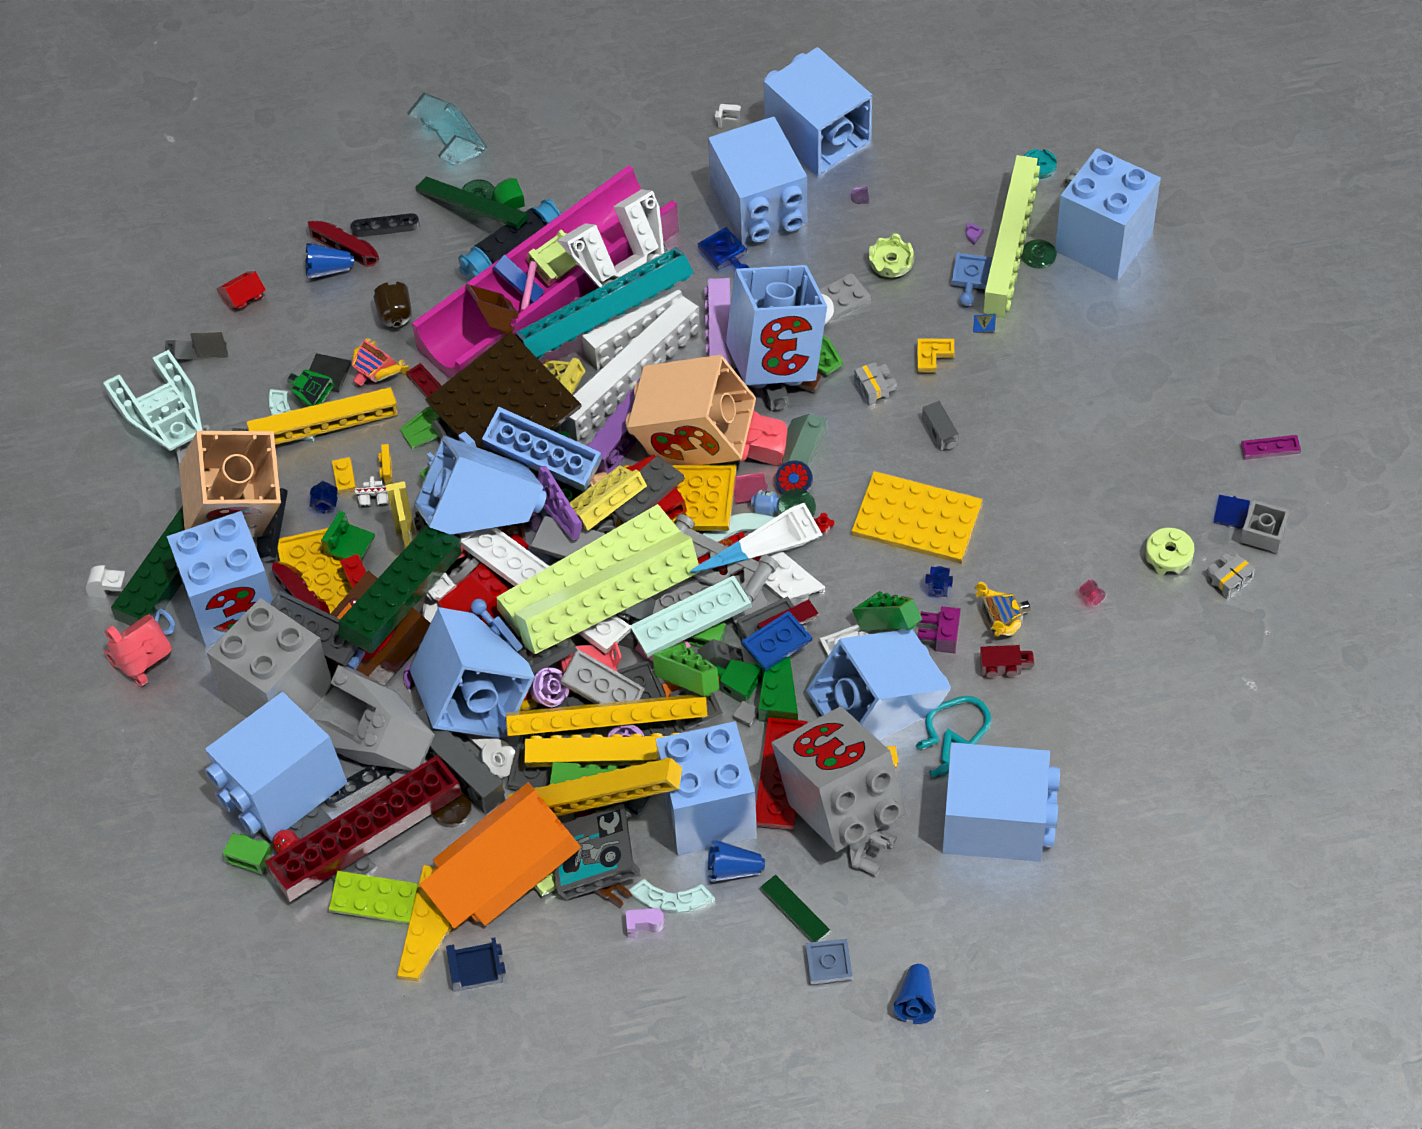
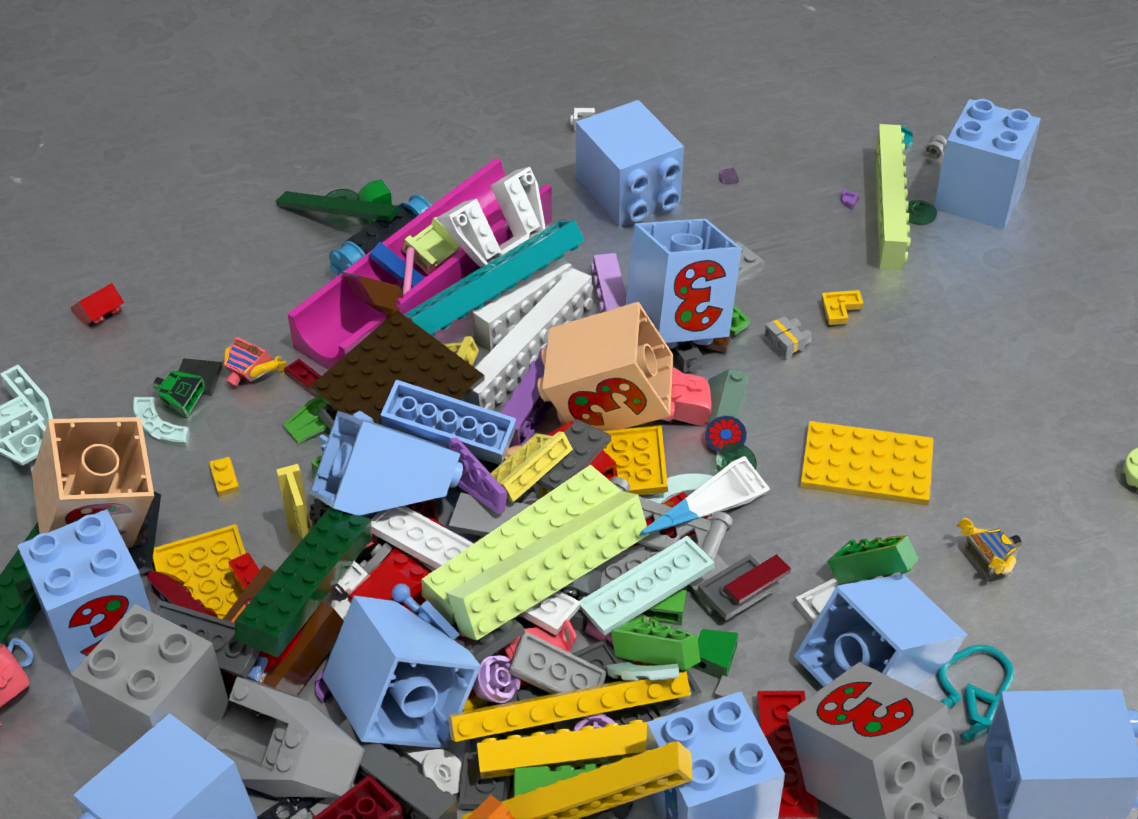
camera: 10 degrees left, 10 degrees down
dark grey panel [165,340,194,360] -> none
clear smoke piece [190,332,228,358] -> none
yellow brick [247,387,398,445] -> none
blue cone [305,243,354,279] -> none
dark red brick [308,221,379,267] -> none
clear blue brick [309,481,338,514] -> none
green bracket [321,511,375,559] -> none
black beam [350,213,420,237] -> none
white hips [355,476,389,507] -> none
dark brown cylinder [373,282,412,327] -> none
yellow plate [378,444,393,486] -> none
clear light blue windscreen [407,93,487,165] -> none
clear purple tile [524,512,542,533] -> none
clear blue plate [698,227,750,270] -> none
dark grey slope [698,639,744,668] -> none
clear pink piece [734,473,768,505] -> none
blue tile [741,611,812,671] -> none
medium blue head [751,490,780,516] -> none
green wedge [758,656,798,722] -> none
light blue brick [763,47,872,176] -> none
white wing [764,551,825,602] -> none
red plate [814,513,834,533] -> none
yellowish green plate [869,233,914,278] -> none
magenta brick [917,606,961,654] -> none
dark grey brick [922,401,959,451] -> none
clear blue brick [925,566,953,597] -> none
medium blue plate [952,253,993,306] -> none
piece [973,289,996,333] -> none
dark red brick [979,645,1035,678] -> none
clear pink wheel [1079,579,1106,606] -> none
none -> light aqua tile [606,662,680,681]

